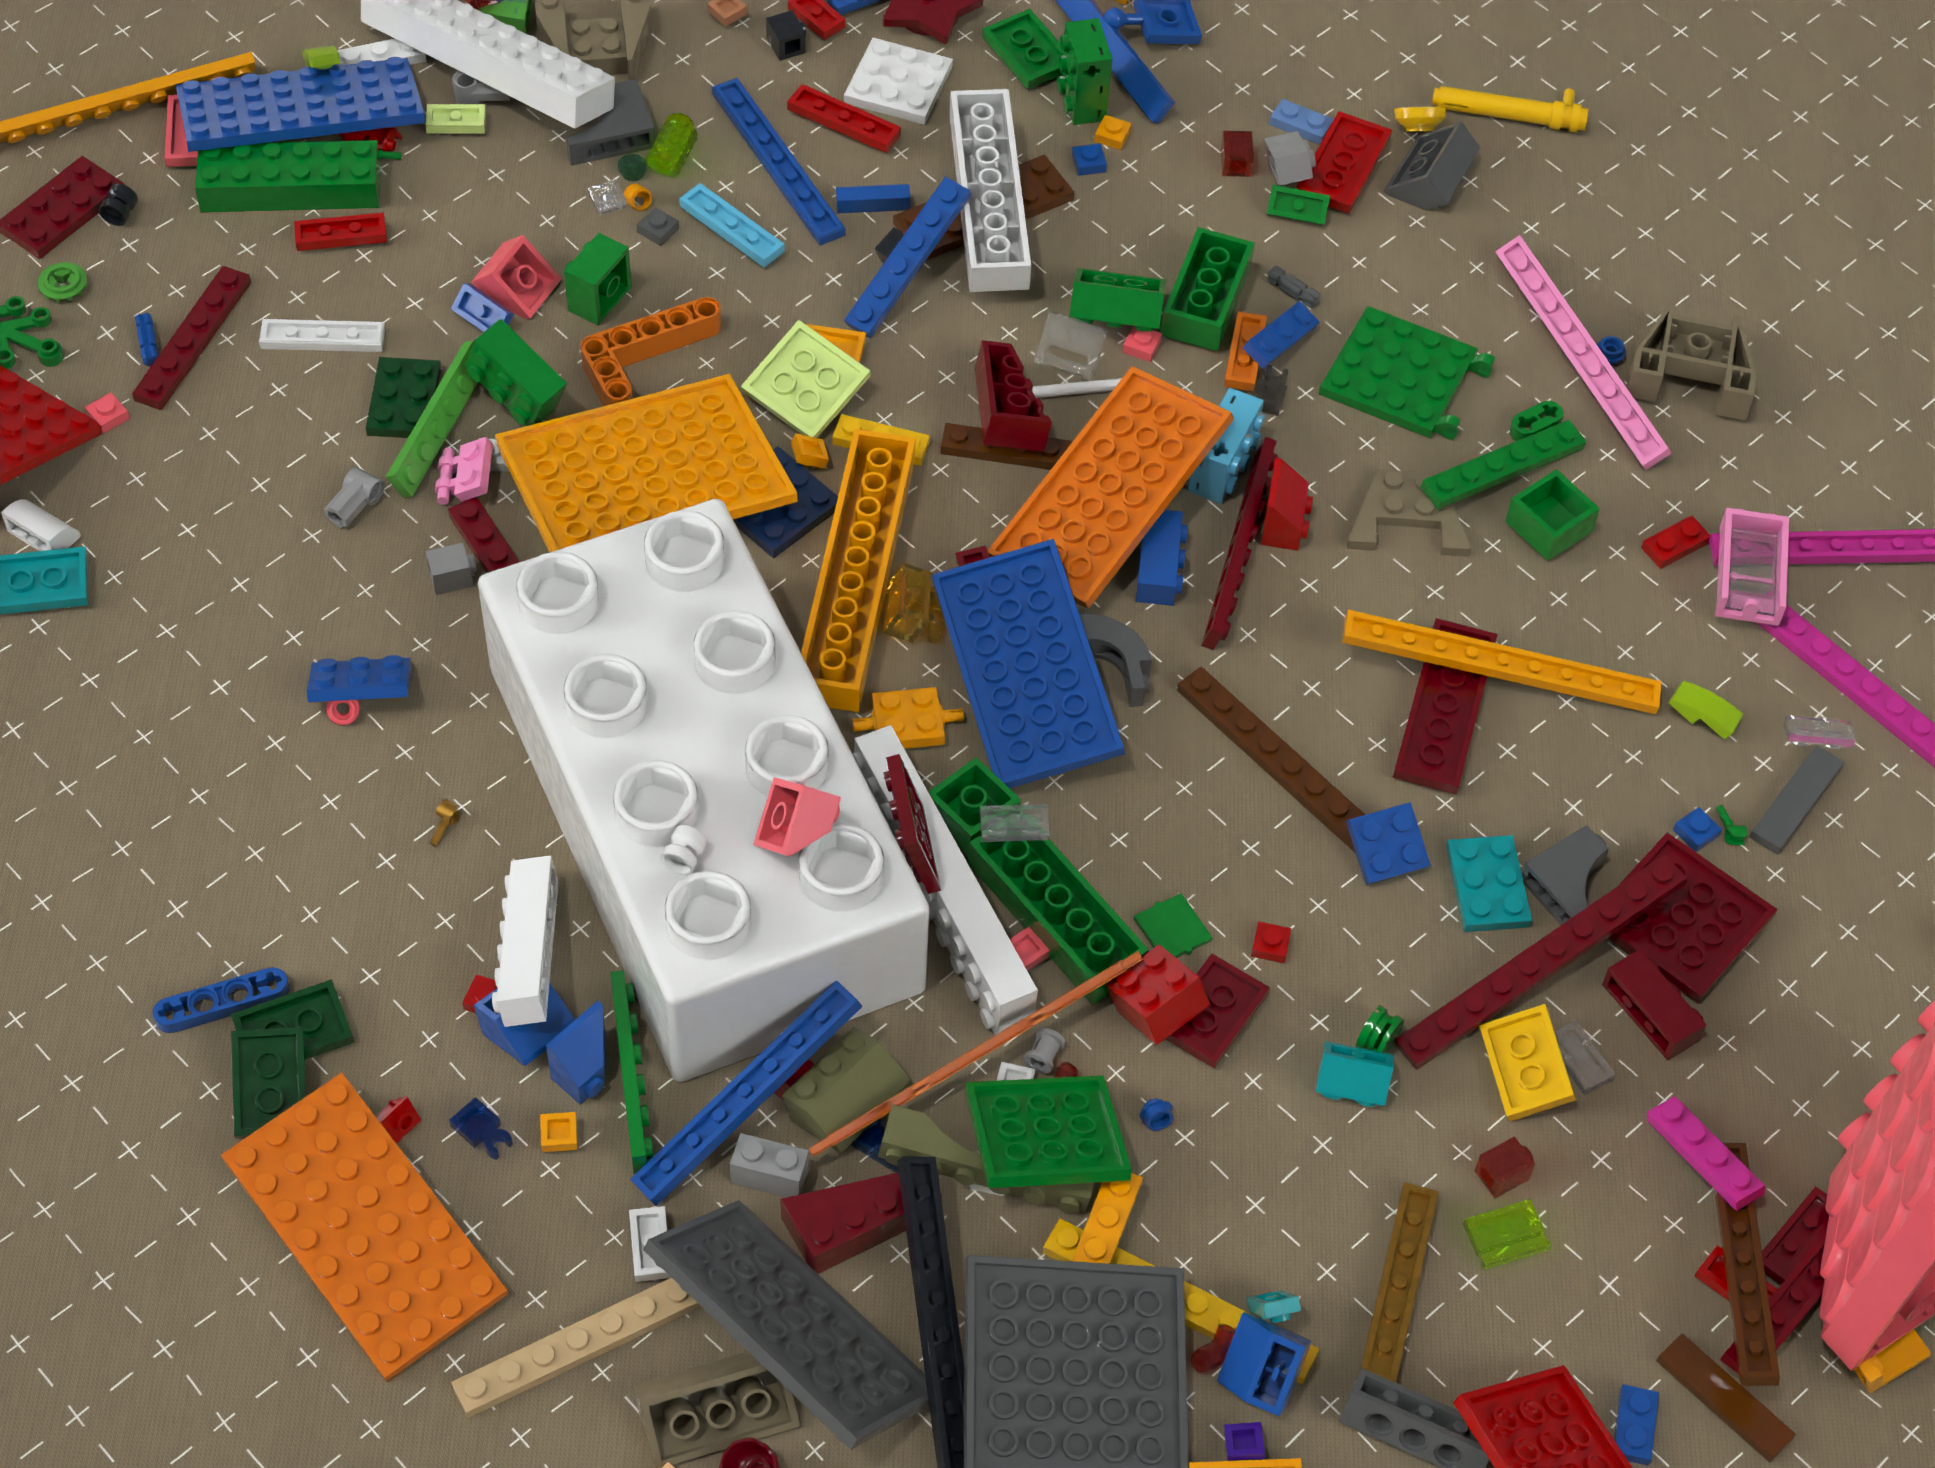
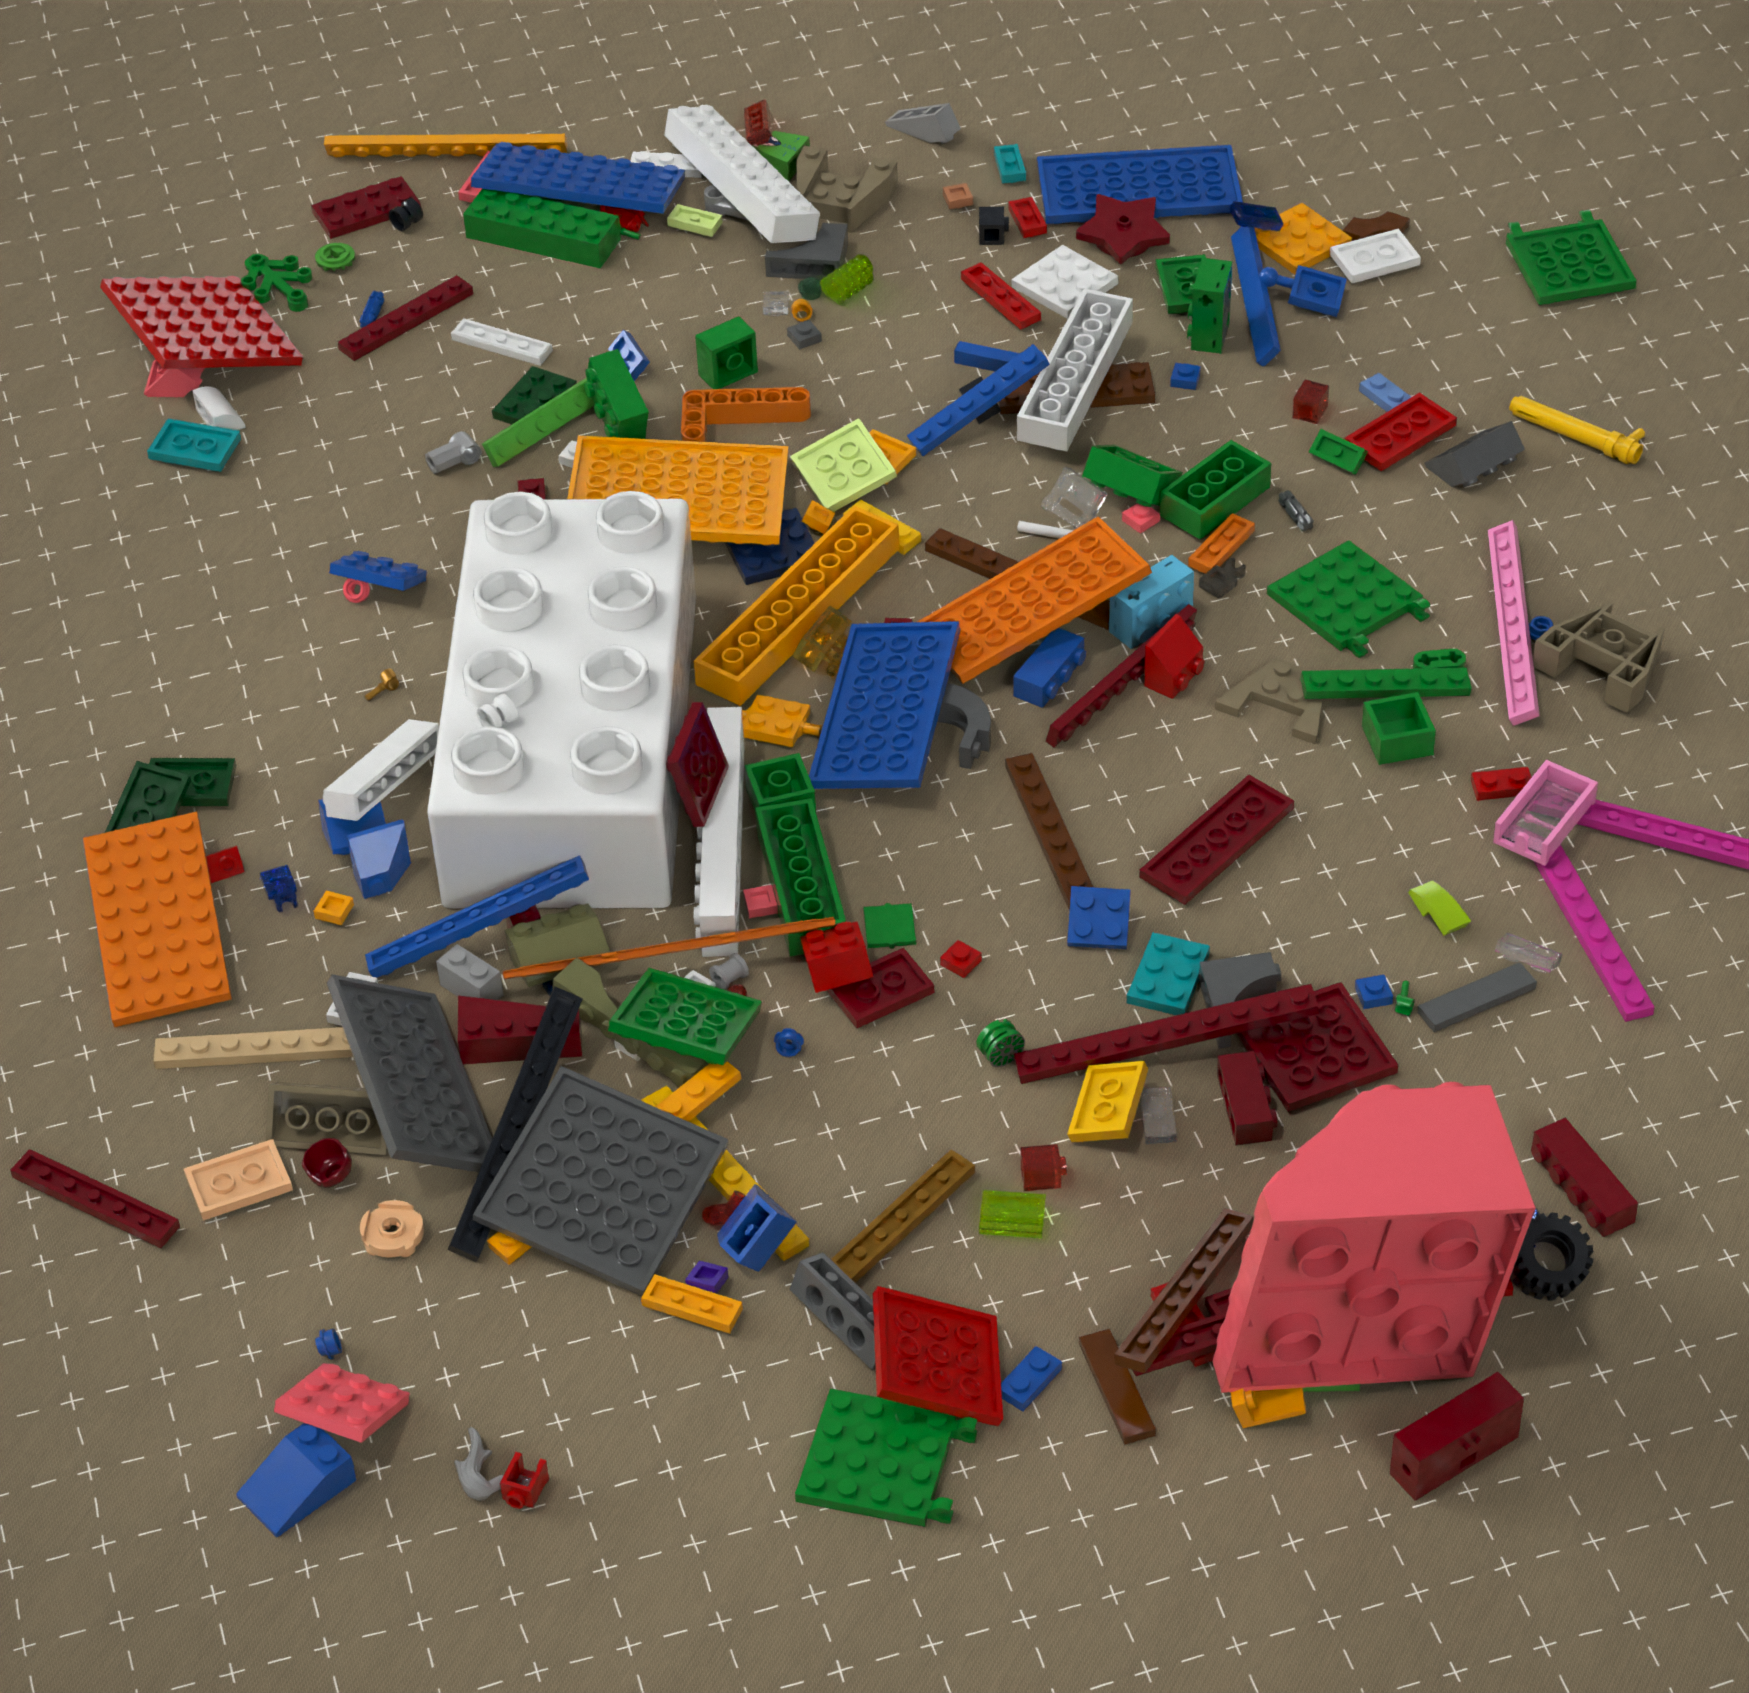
camera: 30 degrees right, 10 degrees down
coral plate [85,392,130,434] -> none
blue beam [153,967,289,1033] -> none
red plate [294,212,387,251] -> none
lime slope [302,45,340,69] -> none
bright pink plate [435,437,493,505] -> none
coral slope [471,235,562,320] -> none
green plate [610,970,653,1174] -> none
medium azure plate [679,183,785,268] -> none
blue tile [712,78,846,246] -> none
coral slope [753,777,841,856] -> none
dark red wedge [975,340,1052,452] -> none
clear plate [980,804,1050,842] -> none
light orange plate [1094,115,1132,150] -> none
blue plate [1243,301,1320,369] -> none
teal plate [1246,1290,1301,1323] -> none
light grey brick [1264,131,1316,186] -> none
teal brick [1316,1041,1394,1107] -> none
light orange plate [1342,609,1661,714] -> none
yellow piece [1394,107,1446,132] -> none
dark pink plate [1647,1096,1765,1211] -> none

